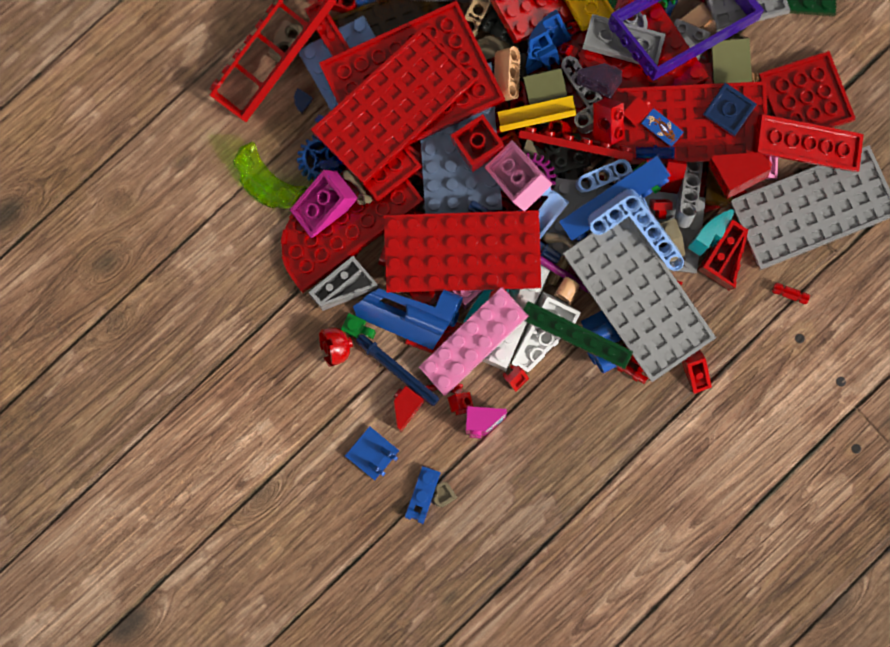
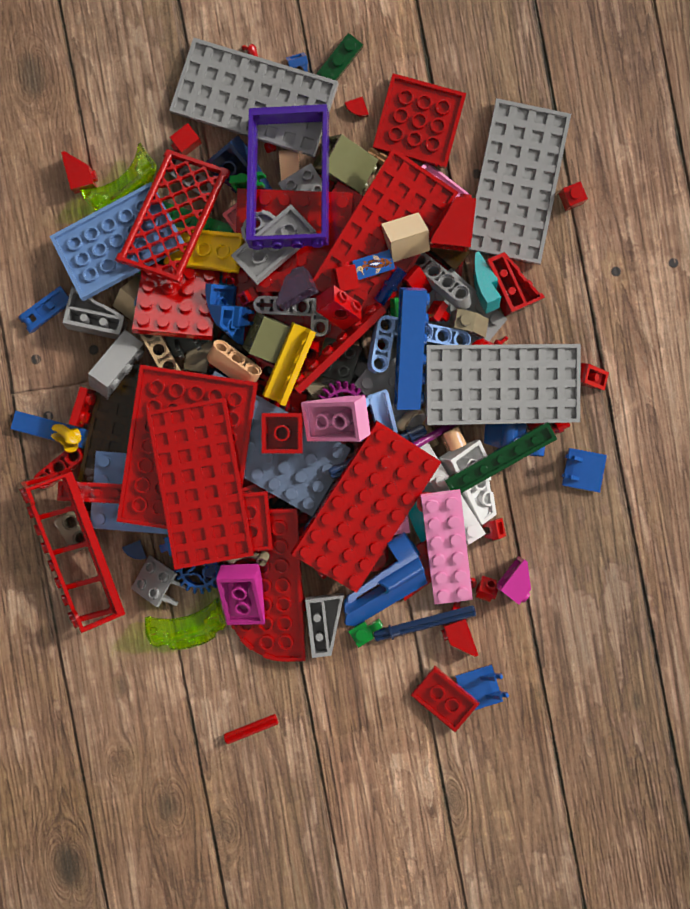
camera: 55 degrees left, 10 degrees up
red cylinder [319,327,353,367] -> none
blue plate [405,466,441,524] -> none
dark tan tile [434,482,458,507] -> none
light blue beam [588,189,684,271] -> none
dark blue tile [703,83,757,136] -> none
red plate [754,114,864,172] -> none
red axle [772,283,810,304] -> none
none -> light grey plate [131,555,188,607]
none -> red axle [224,714,279,744]
none -> red tile [344,96,369,117]
none -> tan slope [381,212,430,262]
none -> red tile [410,666,480,732]
none -> red brick [558,181,588,211]
none -> blue plate [562,448,607,493]

